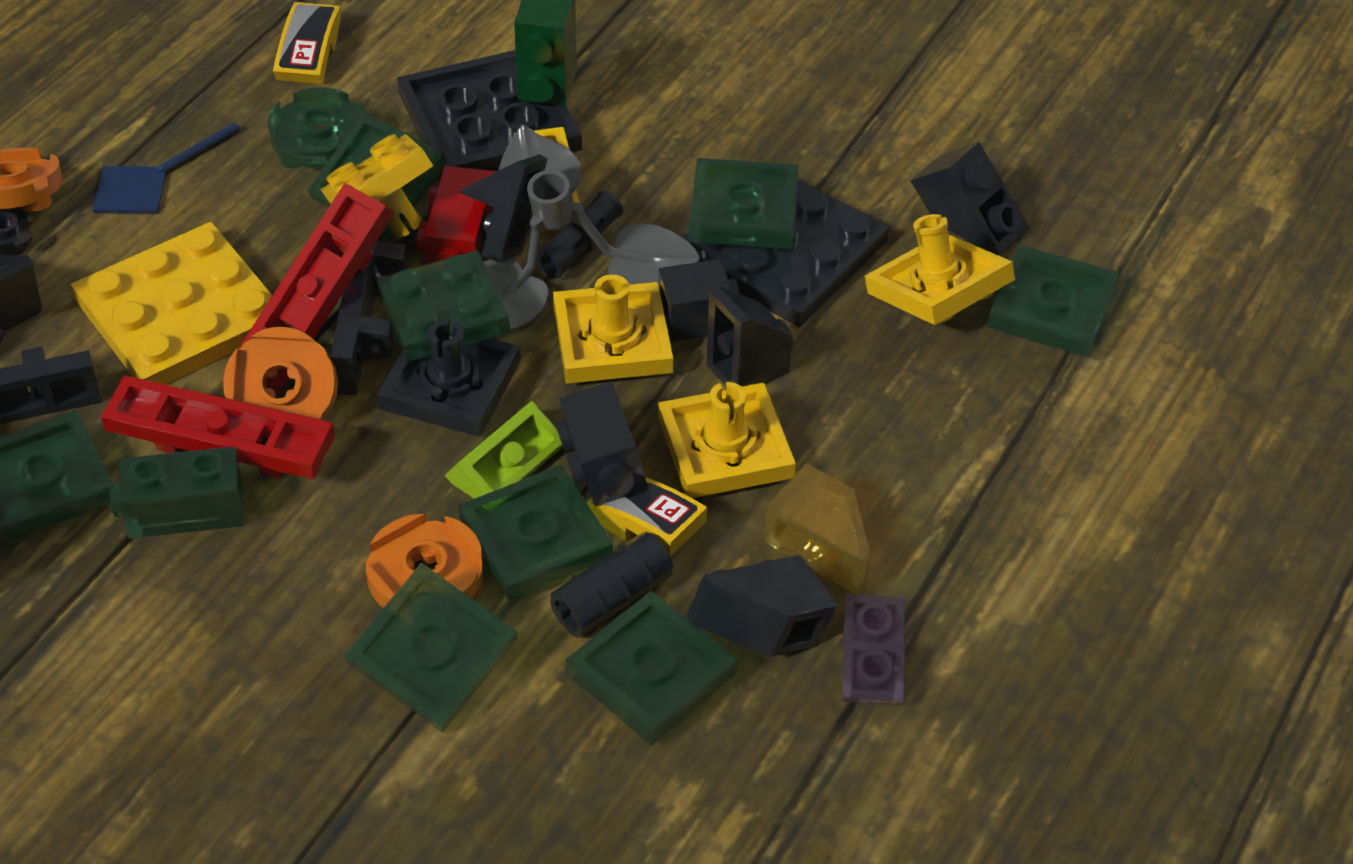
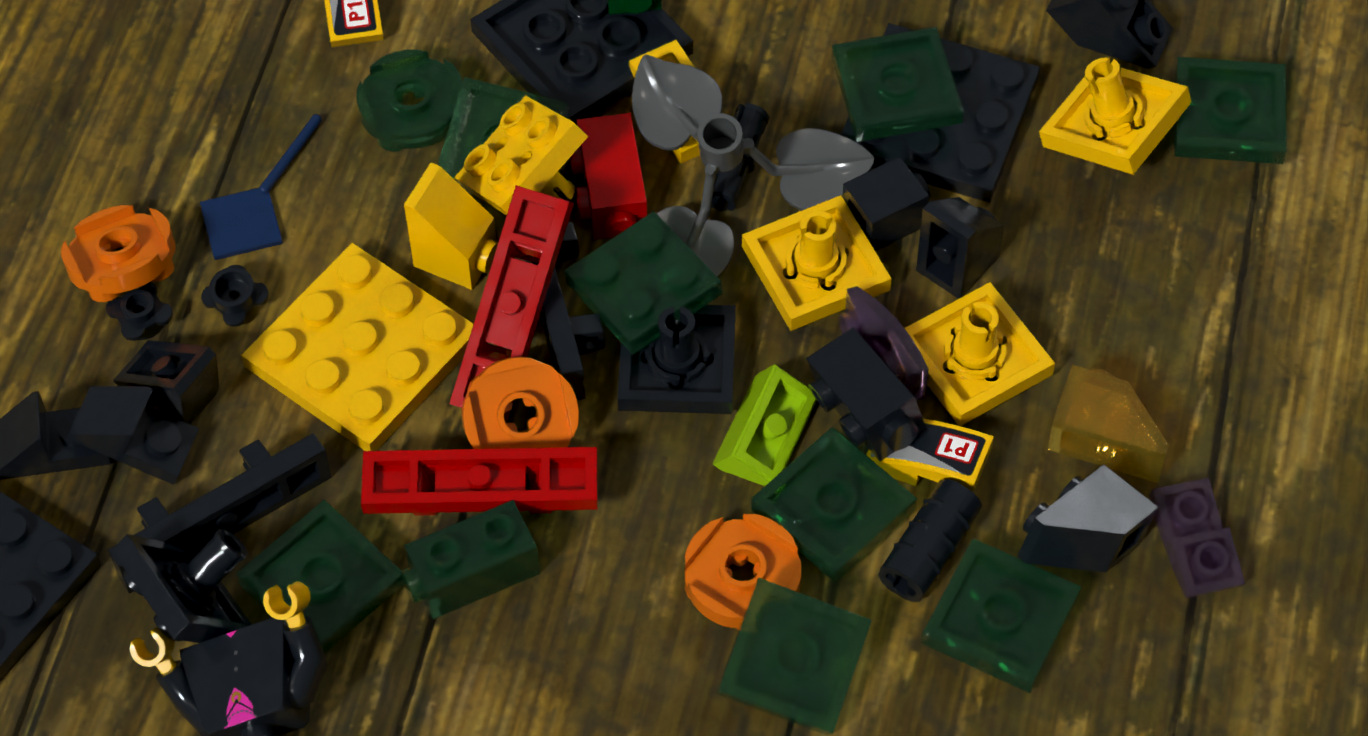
camera: 15 degrees left, 10 degrees up
black slope [460,154,548,263] -> none
none -> black plate [201,265,269,327]
none -> yellow slope [404,163,498,290]
none -> clear purple slope [839,286,929,401]

